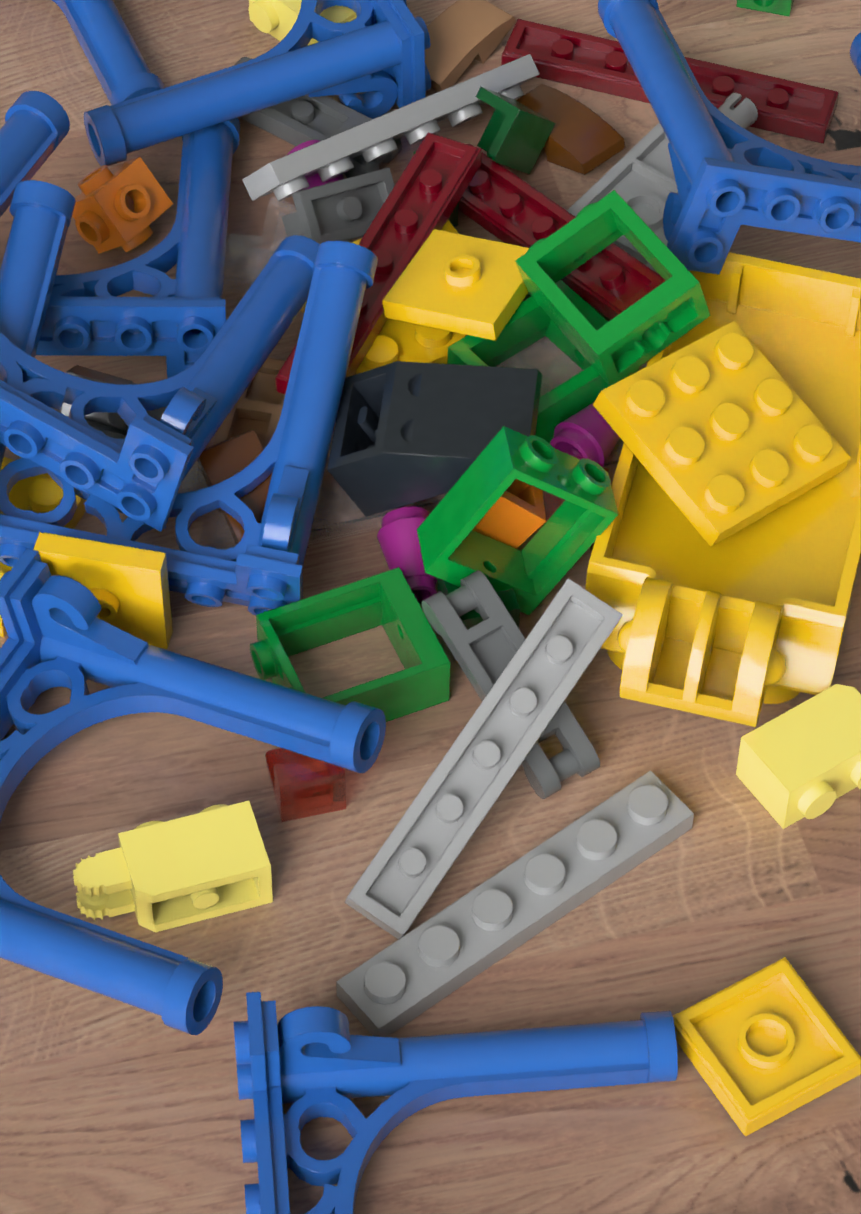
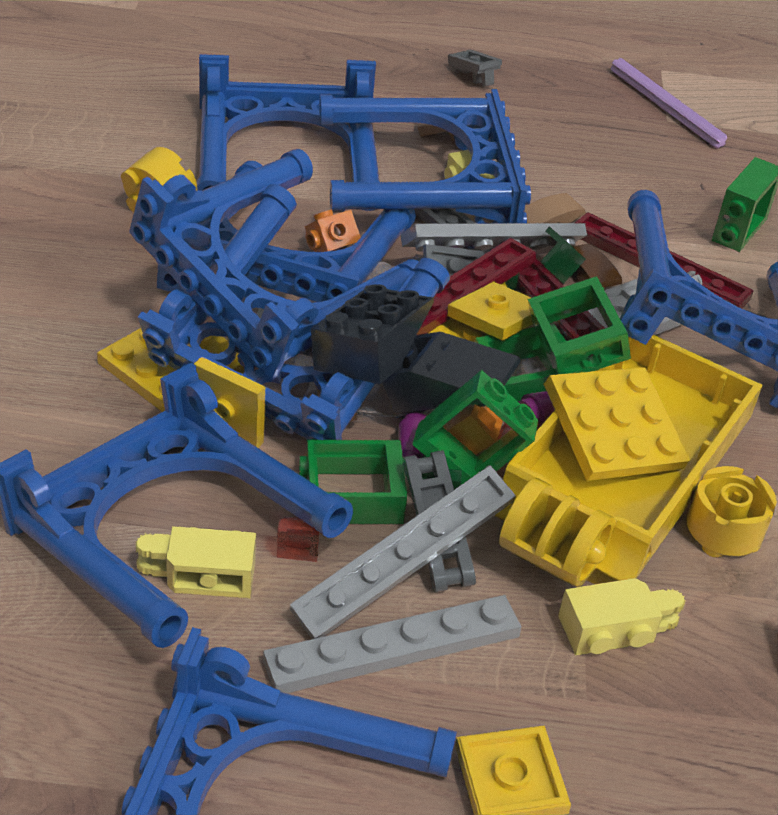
camera: 15 degrees right, 10 degrees down
none -> black slope [311,284,434,384]

